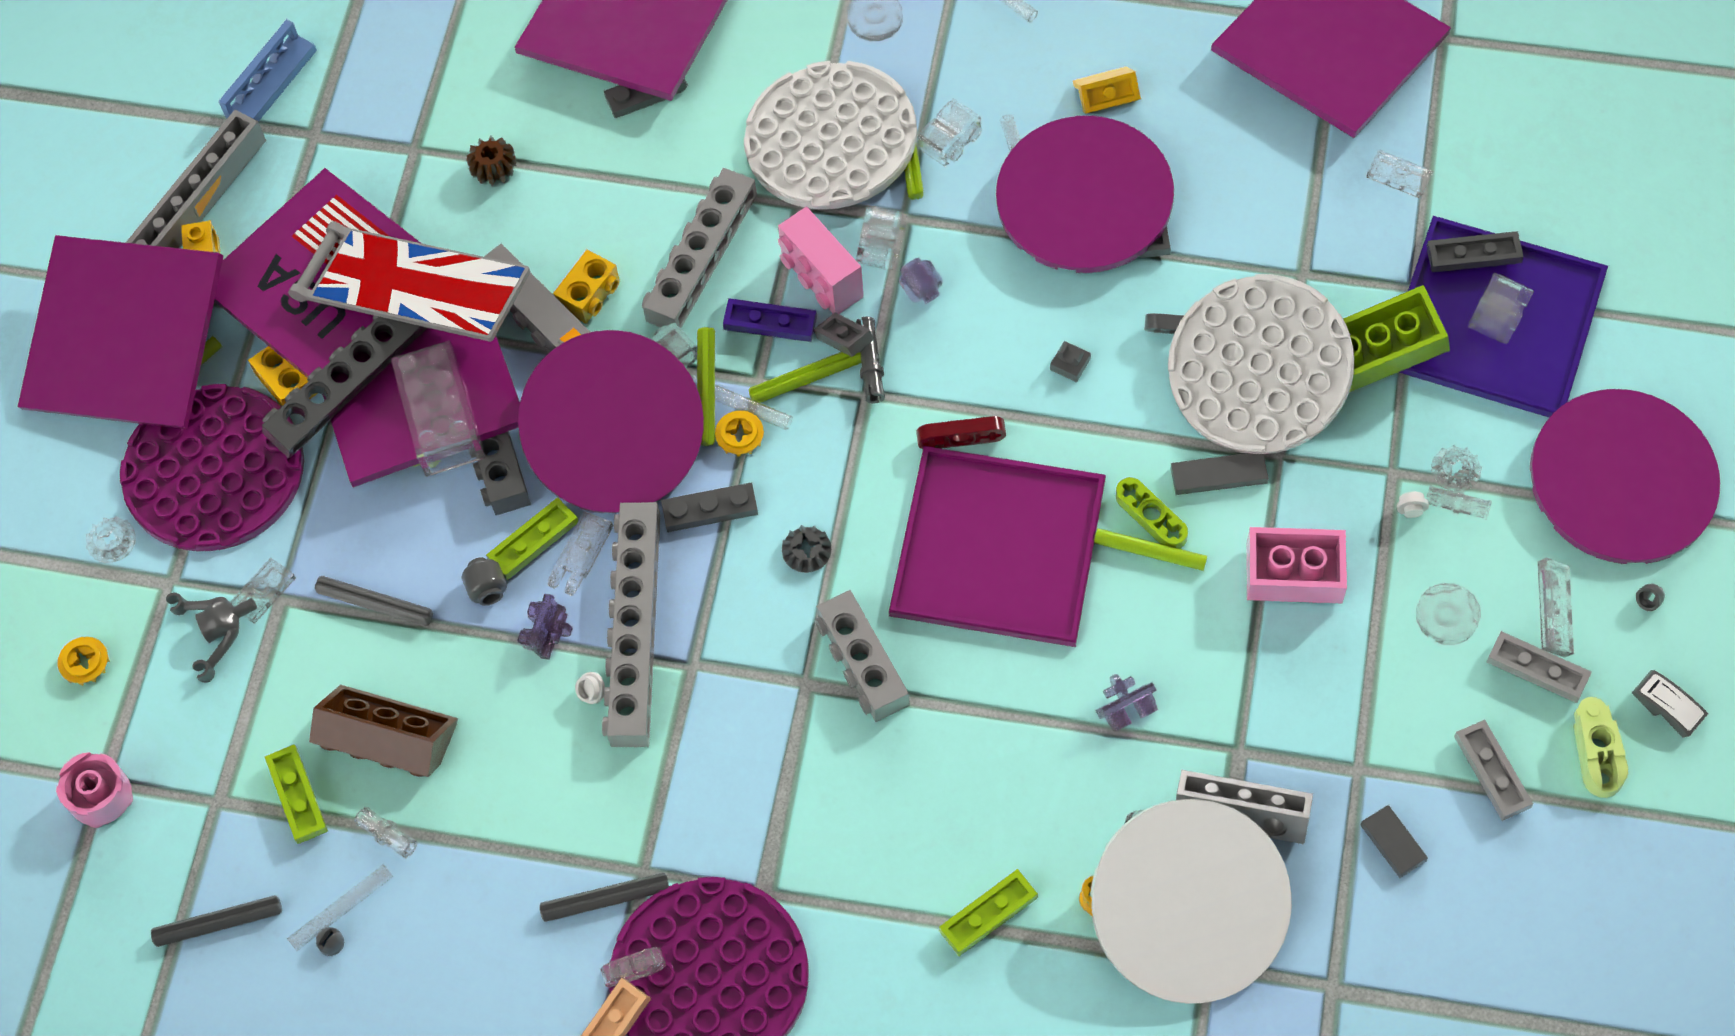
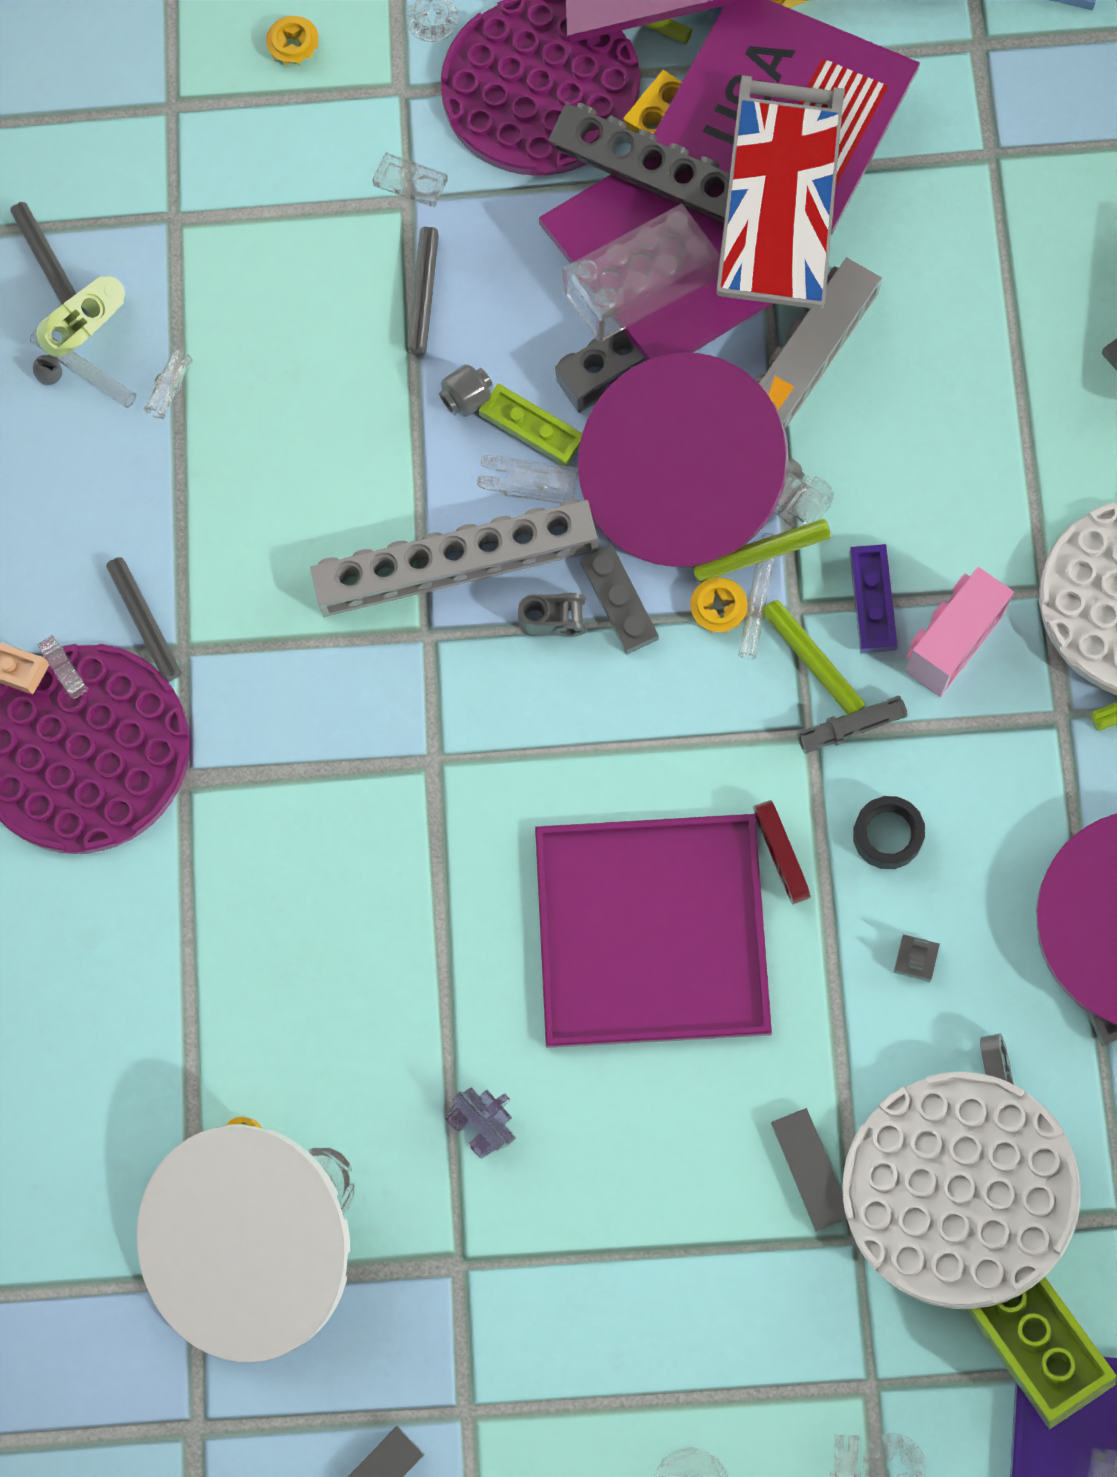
camera: 80 degrees right, 10 degrees up
bright pink brick [56,752,133,828] -> none
dark grey piece [166,592,257,683] -> none
lime plate [264,744,328,844] -> none
reddish brown slope [309,684,458,777] -> none
reddish brown gear [466,135,517,186] -> none
clear purple hips [517,594,573,659] -> none
yellow brick [553,249,620,324] -> none
white plate [575,672,605,704] -> none
light grey brick [642,167,757,334] -> none
dark grey gear [782,525,832,573] -> none
dark grey plate [813,312,874,357] -> none
light grey brick [814,590,910,722] -> none
clear brick [856,205,908,271] -> none
clear purple head [899,258,943,304] -> none
lime plate [939,869,1038,956] -> none
lime piece [1094,528,1207,571] -> none
lime beam [1116,477,1188,549] -> none
light grey brick [1176,770,1313,844] -> none
bright pink brick [1246,527,1347,604] -> none
white plate [1397,491,1429,518] -> none
none -> yellowish green piece [36,276,125,357]
none -> dark grey piece [518,593,586,637]
none -> black tyre [853,796,925,869]

